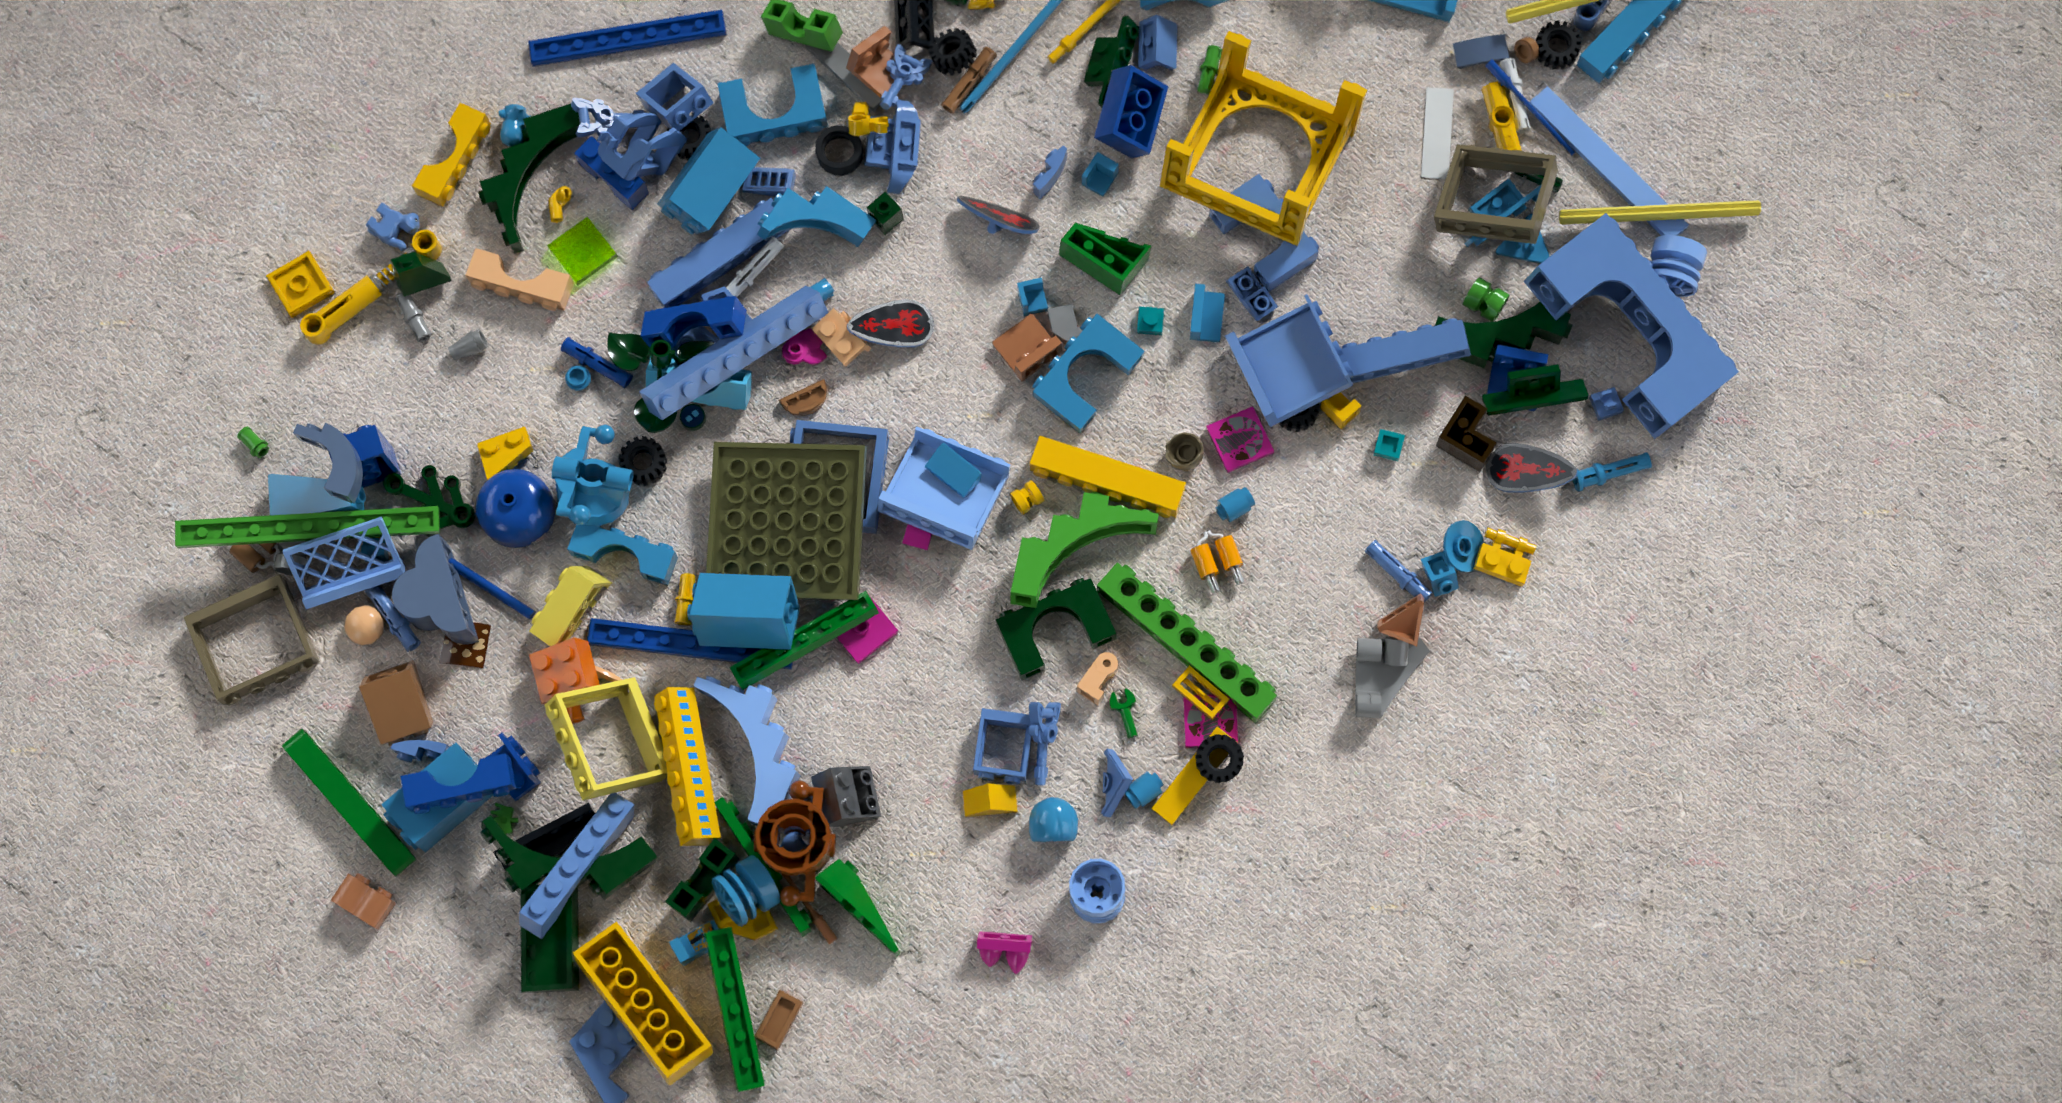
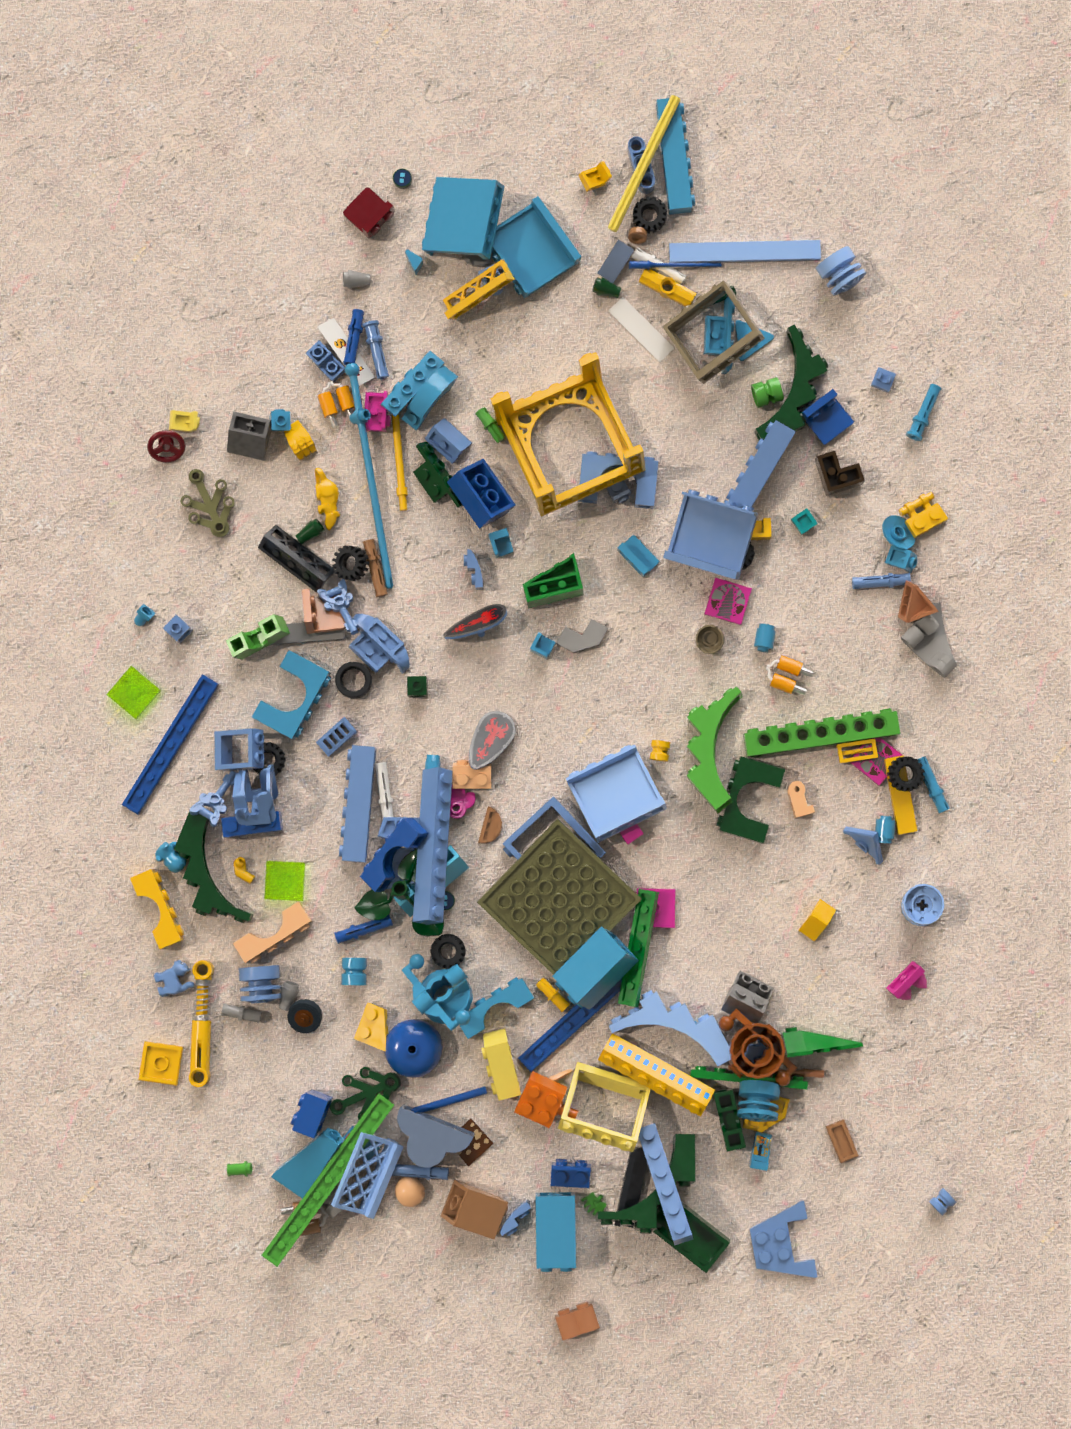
camera: 50 degrees left, 10 degrees up
dark tan window [183,574,320,705] -> none
green beam [281,728,416,877] -> none
sand blue arch [293,423,363,504] -> none
dark green slope [390,252,452,297] -> none
blue arch [400,753,516,814] -> none
dark azure plate [565,366,591,391] -> none
yellow brick [573,921,713,1086] -> none
dark azure brick [657,127,760,235] -> none
green plate [704,927,765,1092] -> none
dark azure arch [757,186,876,247] -> none
yellow bar [848,102,888,136] -> none
dark azure slope [925,443,982,498] -> none
medium blue window [973,708,1032,784] -> none
nougat bracket [992,314,1062,382] -> none
medium blue piece [1029,702,1061,785] -> none
dark azure piece [1029,797,1078,842] -> none
yellow brick [1030,436,1186,518] -> none
dark azure arch [1032,314,1145,434] -> none
green bar [1109,688,1138,738] -> none
teal plate [1137,306,1164,335] -> none
medium blue slope [1226,266,1278,321] -> none
dark green bracket [1482,364,1589,416] -> none
shield [1486,443,1578,493] -> none
medium blue arch [1523,213,1739,439] -> none
light yellow axle [1558,200,1761,225] -> none
none -> medium blue wheel [238,965,281,1003]
none -> black wheel [287,999,322,1034]
none -> dark azure wheel [341,958,367,985]
none -> dark green cone [592,277,621,298]
none -> sand blue bracket [606,480,631,504]
none -> dark azure pin [917,756,950,813]

